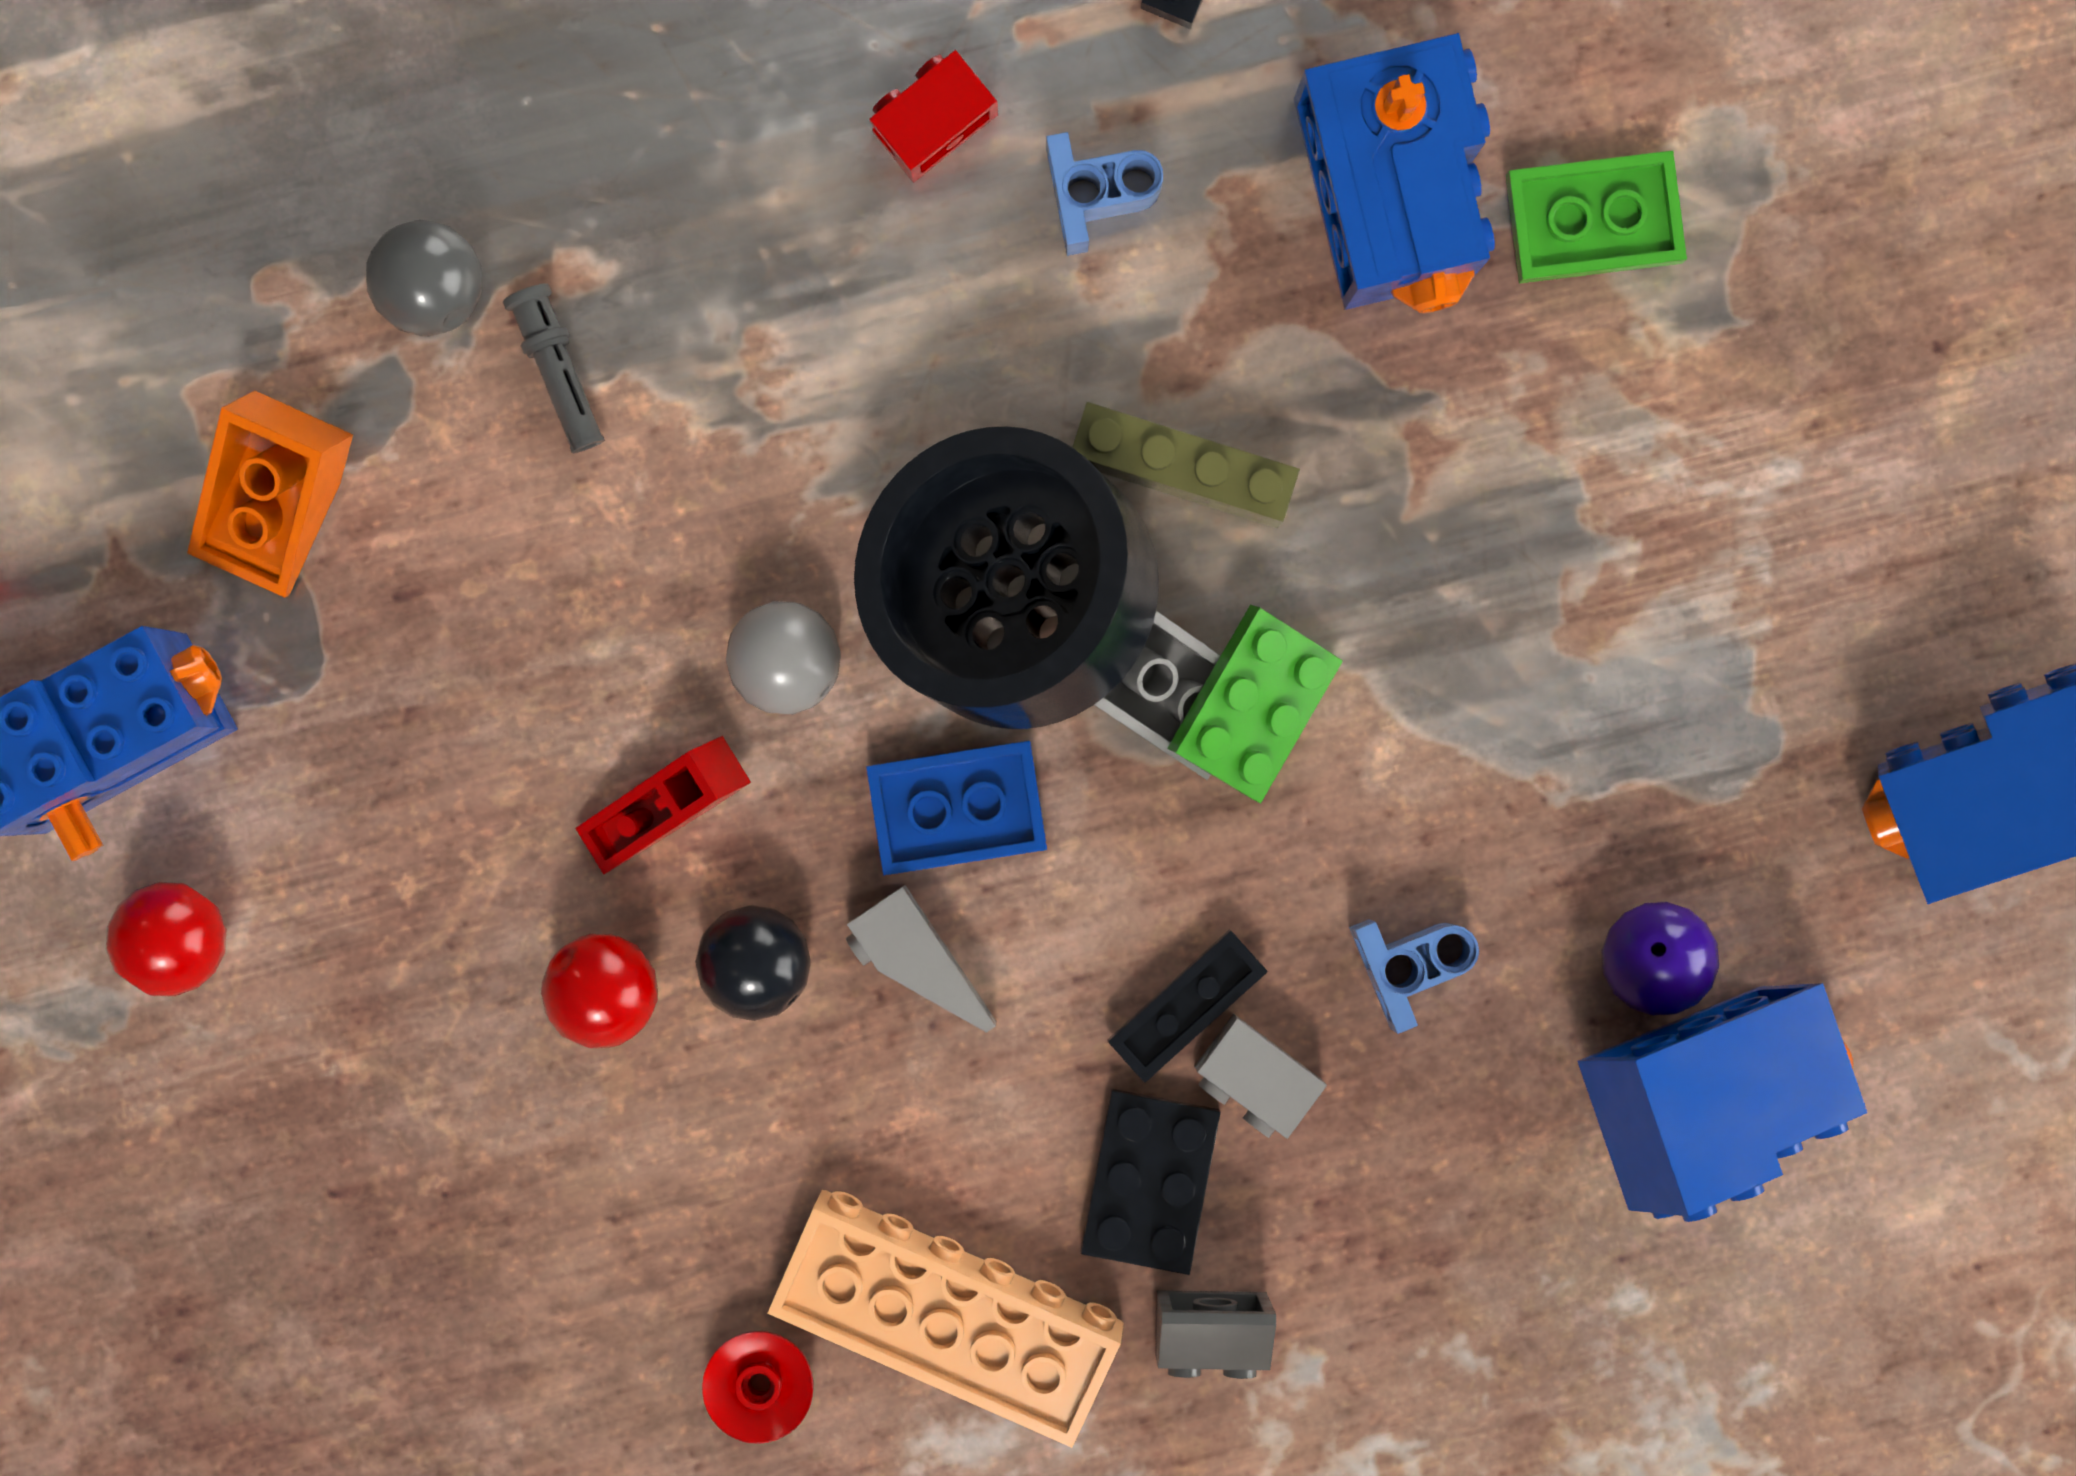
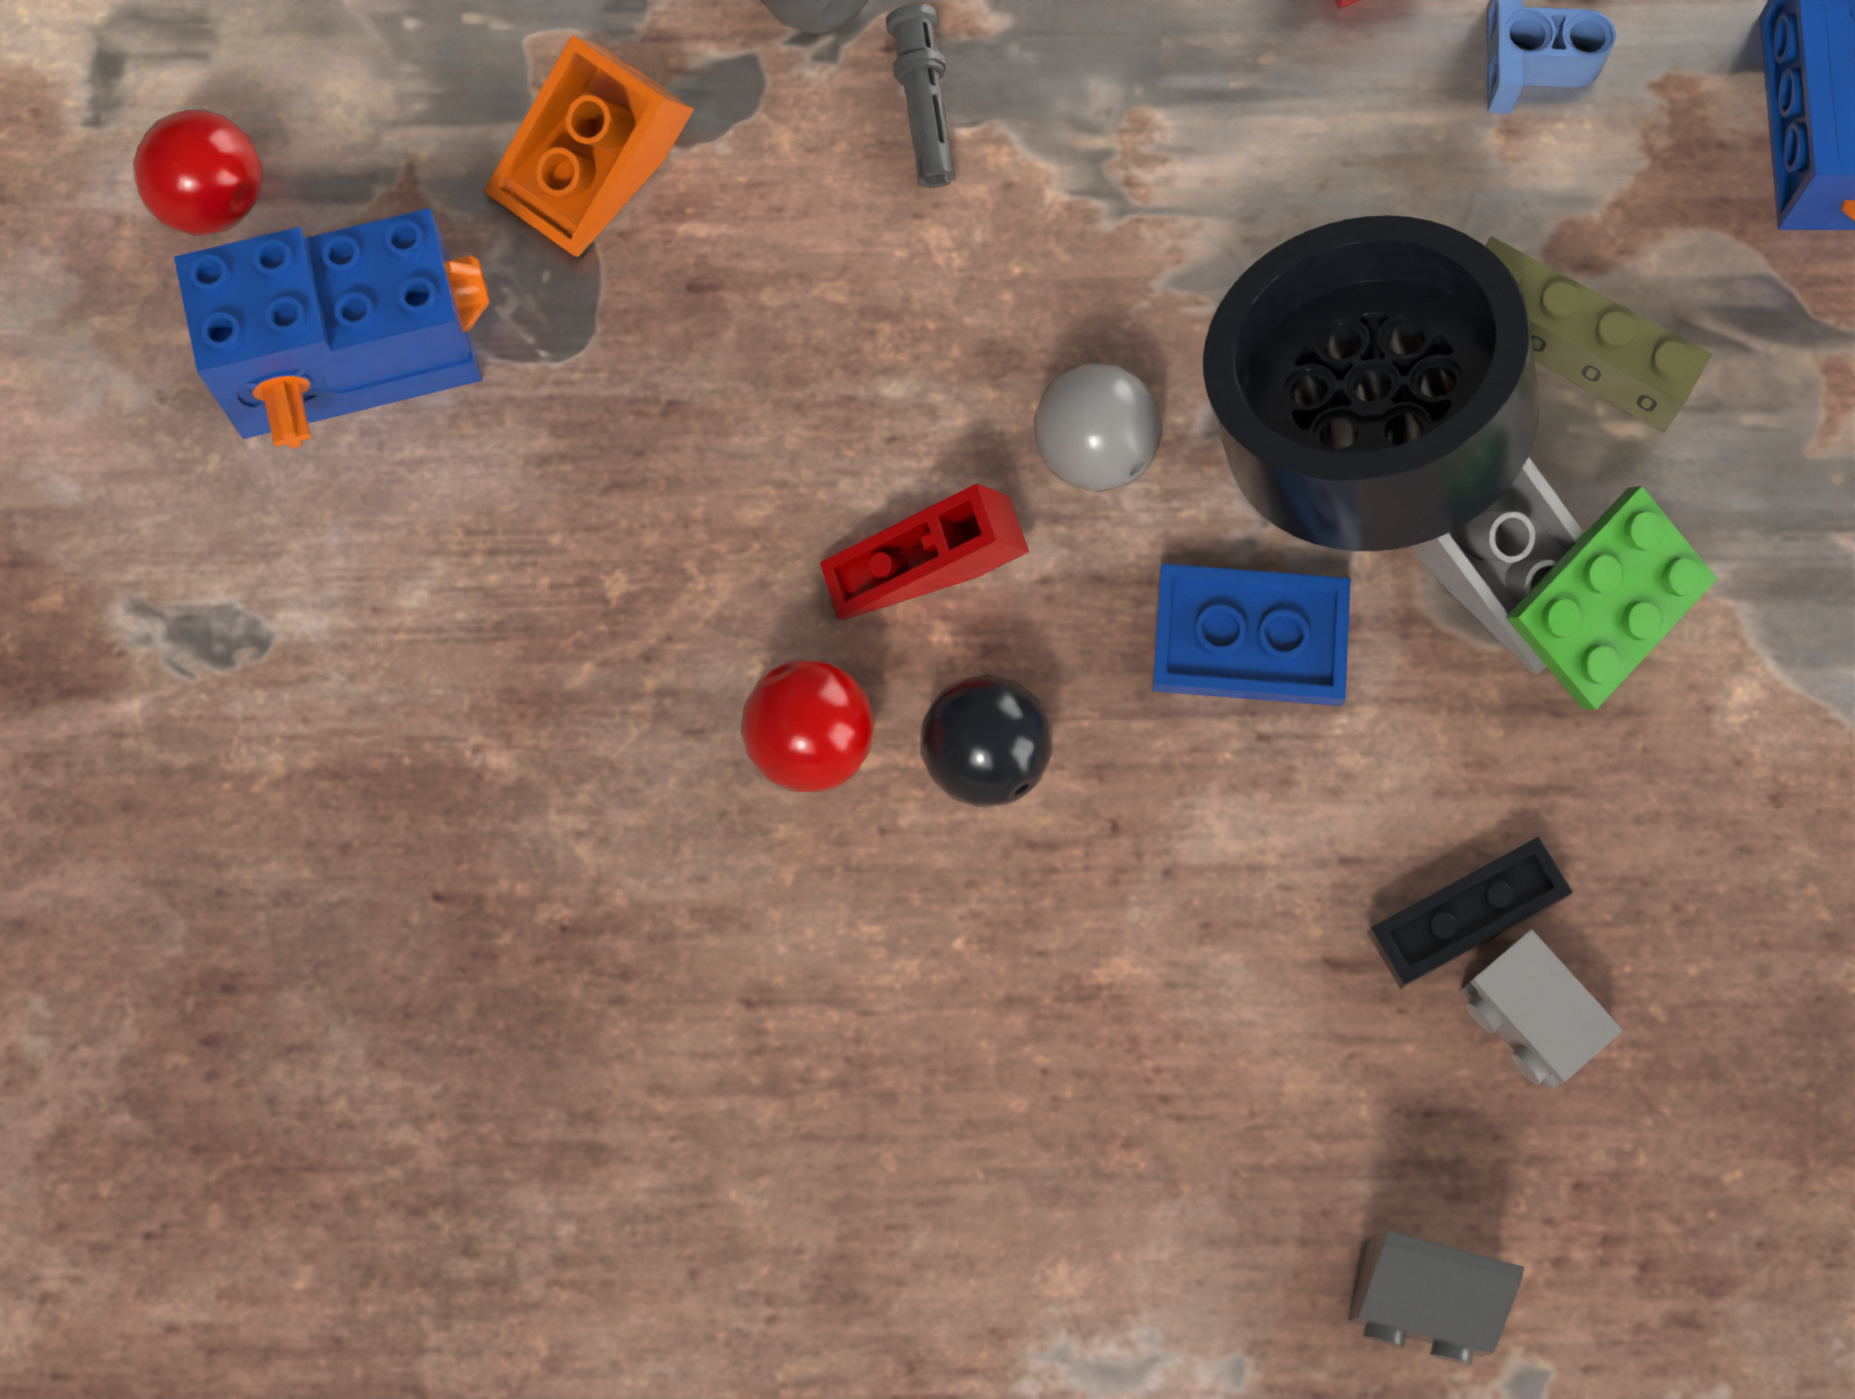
camera: 15 degrees right, 15 degrees down
red piece [106,882,227,996] -> none
red dish [702,1331,814,1444] -> none
light nougat bracket [767,1190,1124,1447] -> none
light grey slope [846,885,997,1033] -> none
black plate [1081,1089,1221,1275] -> none
medium blue tile [1349,919,1479,1034] -> none

